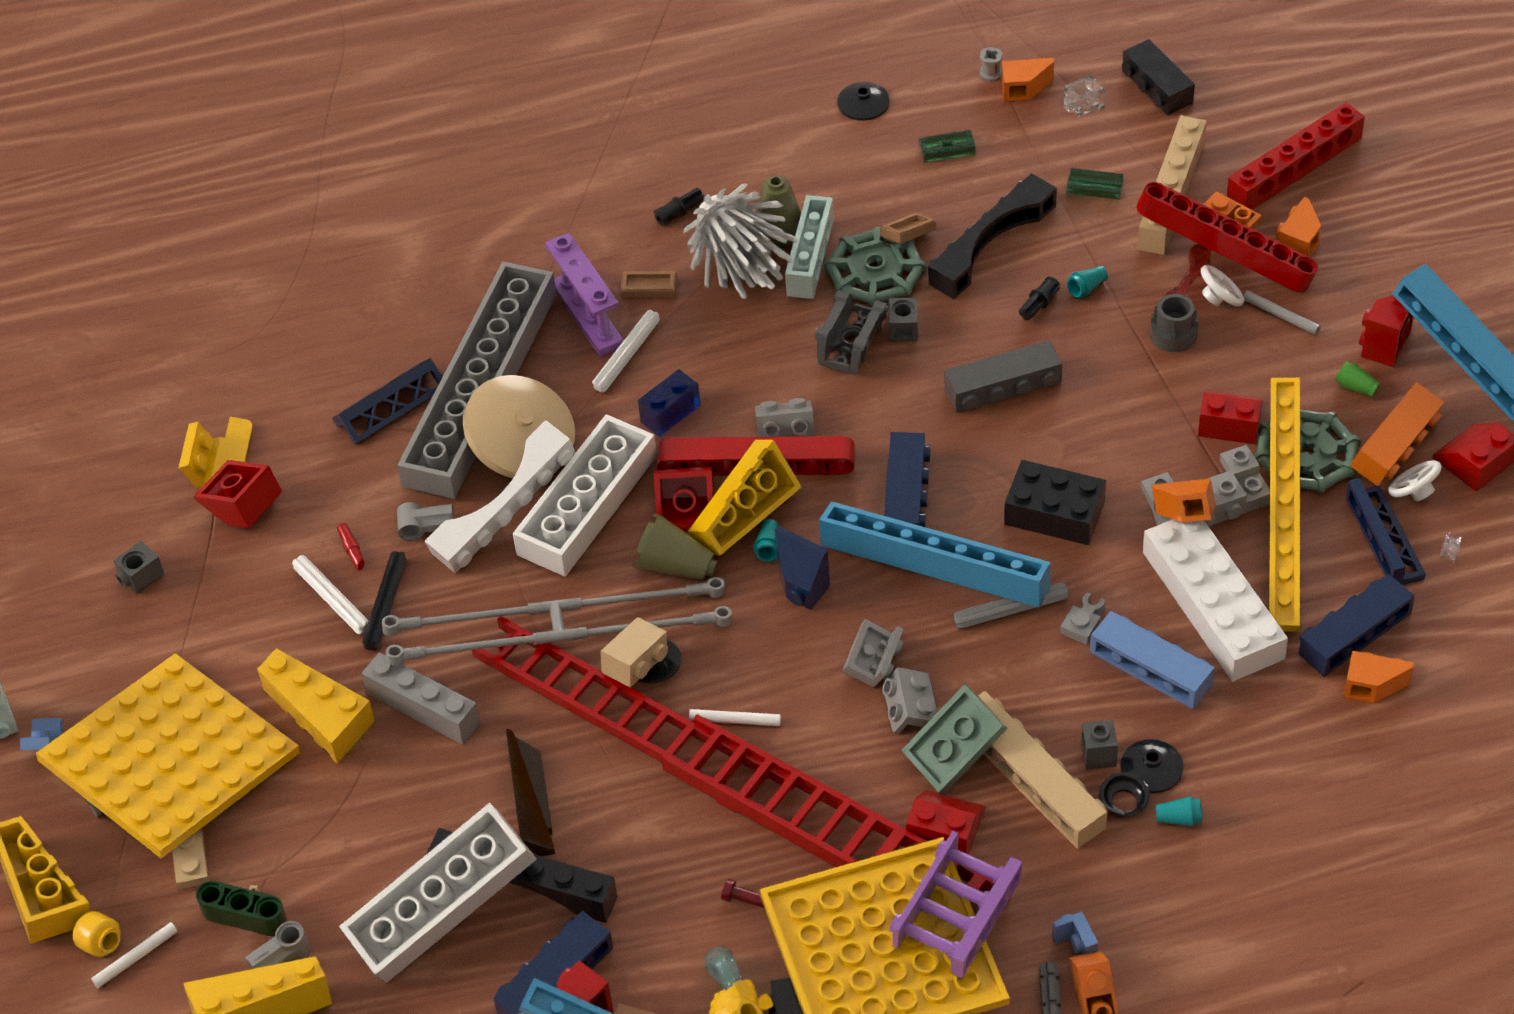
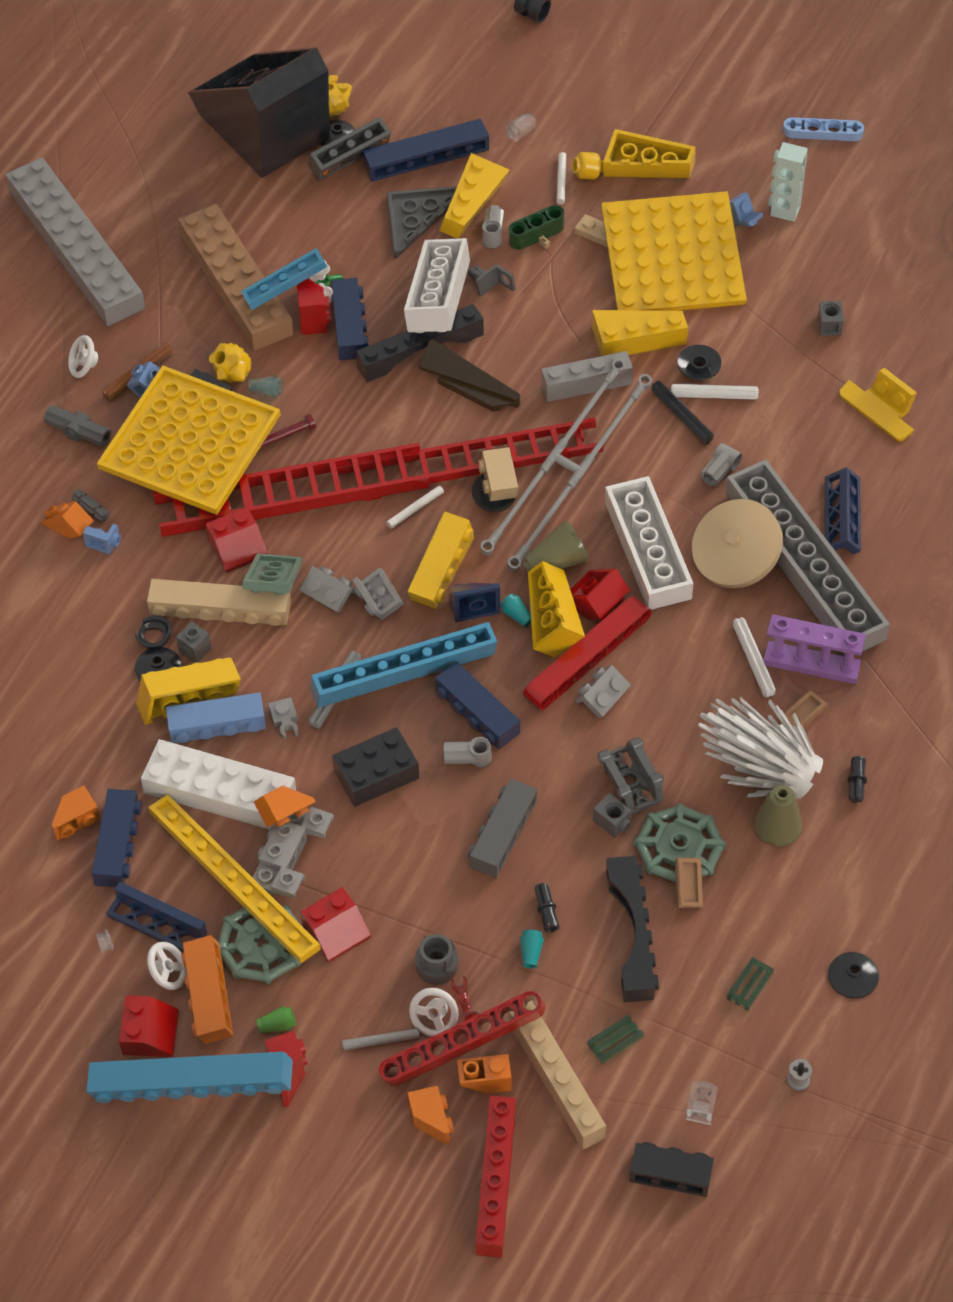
camera: 130 degrees right, 5 degrees up
red slope [194,460,282,529] -> none
red piece [337,523,365,571] -> none
white arch [425,420,576,573] -> none
clear blue brick [638,369,701,437] -> none
light aqua brick [785,195,834,299] -> none
medium lavender fence [890,831,1023,979] -> none
orange slope [1001,58,1054,102] -> none
teal cone [1156,796,1203,827] -> none
none -> yellow wedge [136,657,241,725]
none -> yellow wedge [408,511,475,609]
none -> light grey piece [444,737,492,768]
none -> dark grey bracket [468,264,516,296]
none -> black dish [677,345,722,380]

